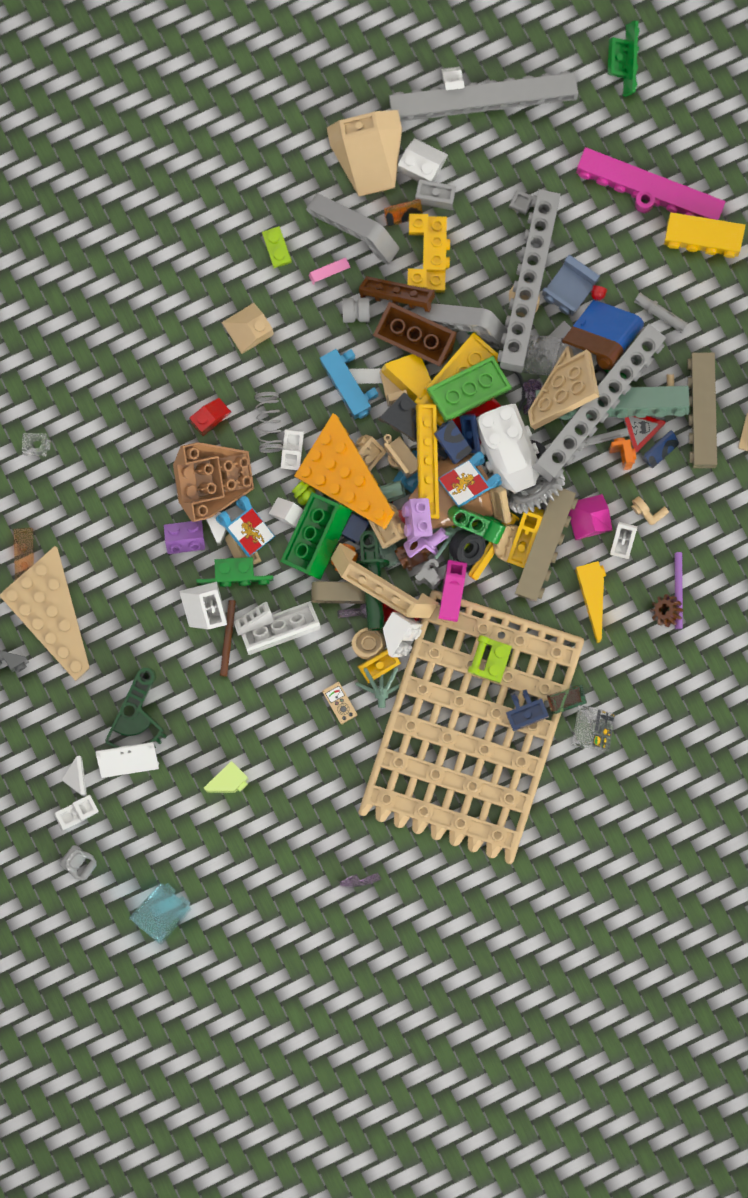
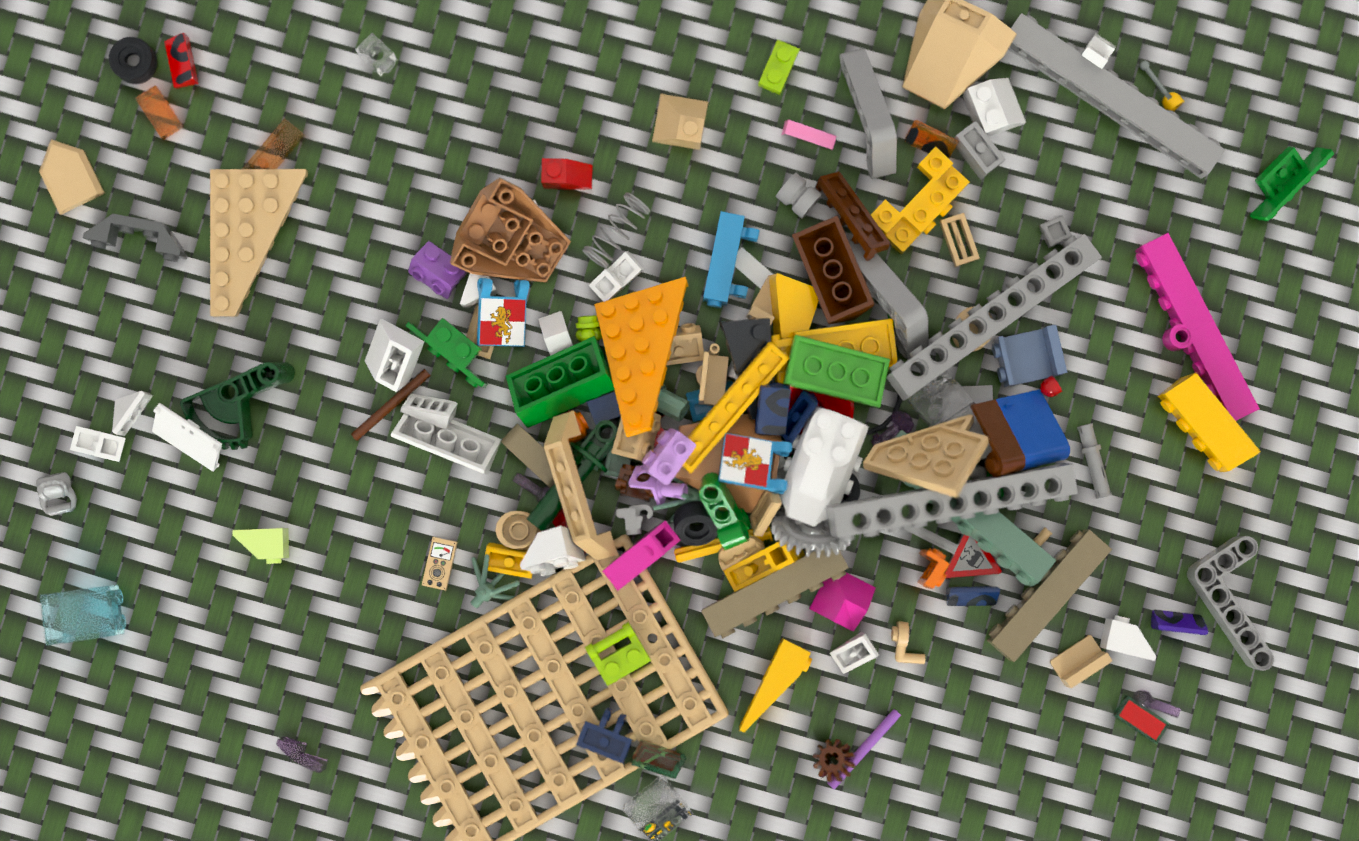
camera: 40 degrees right, 5 degrees up
none -> tan tile [939,213,980,267]
none -> hinge [1140,61,1185,111]

